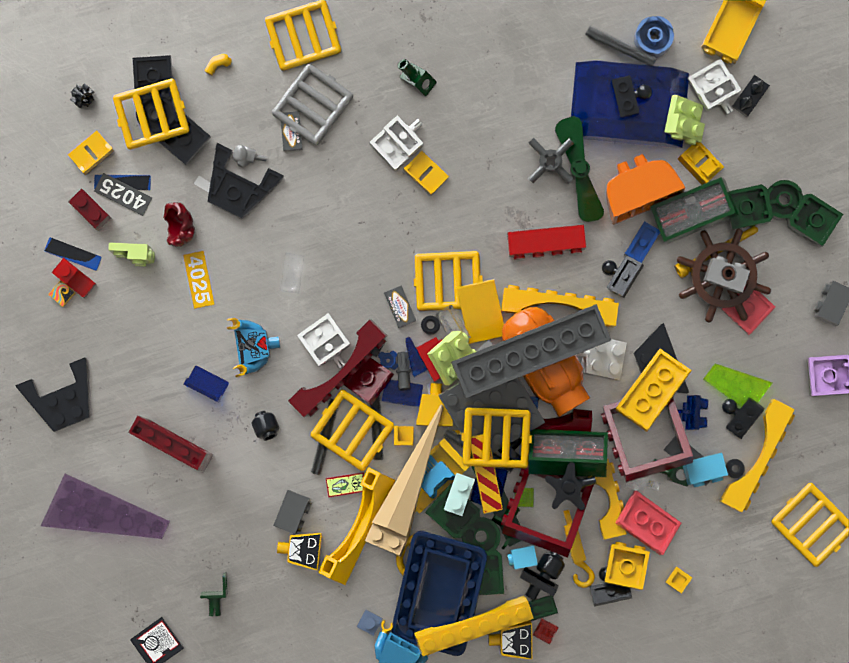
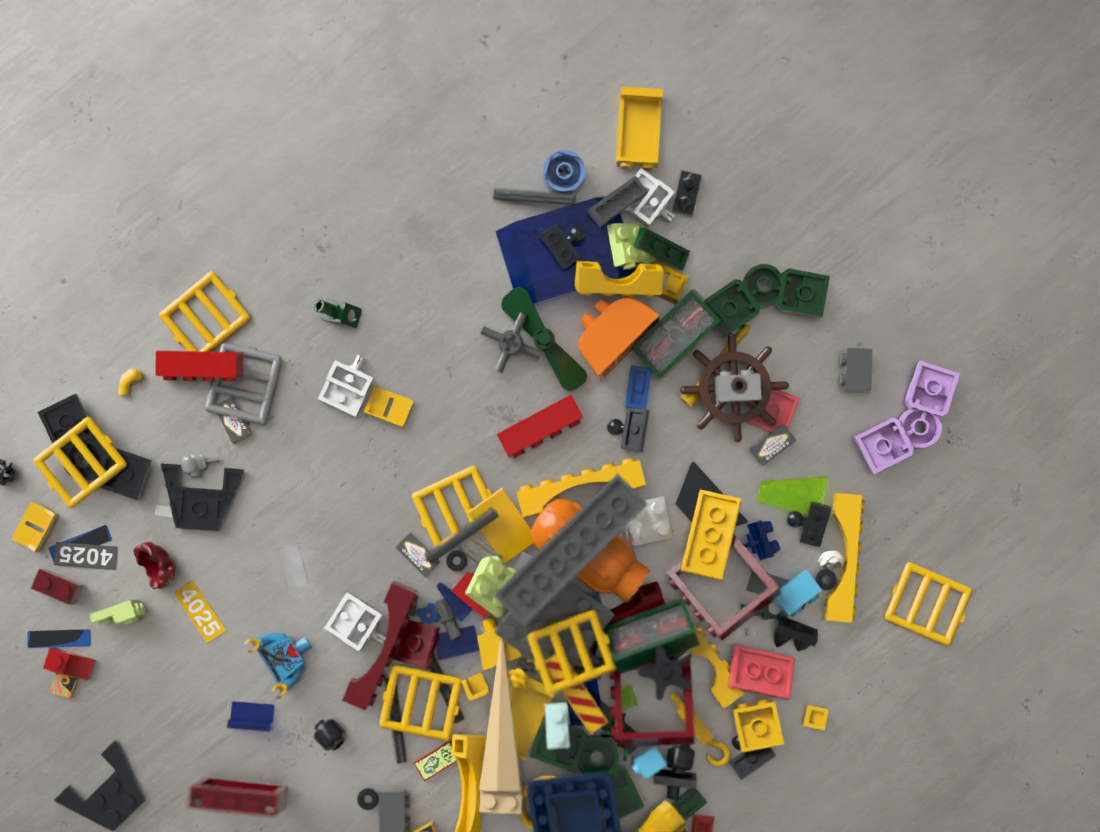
camera: 30 degrees left, 0 degrees up
dark azure piece [421,455,455,499] -> none
none -> red brick [155,351,244,382]
none -> black plate [357,788,379,810]
none -> dark grey axle [424,507,499,564]
none -> yellow plate [508,668,529,689]
none -> yellow arch [574,261,664,298]
none -> dark grey plate [587,176,648,228]
none -> dark green tile [633,227,690,270]
none -> tile [750,423,797,466]
none -> black tile [774,615,818,652]
none -> white plate [818,551,845,570]

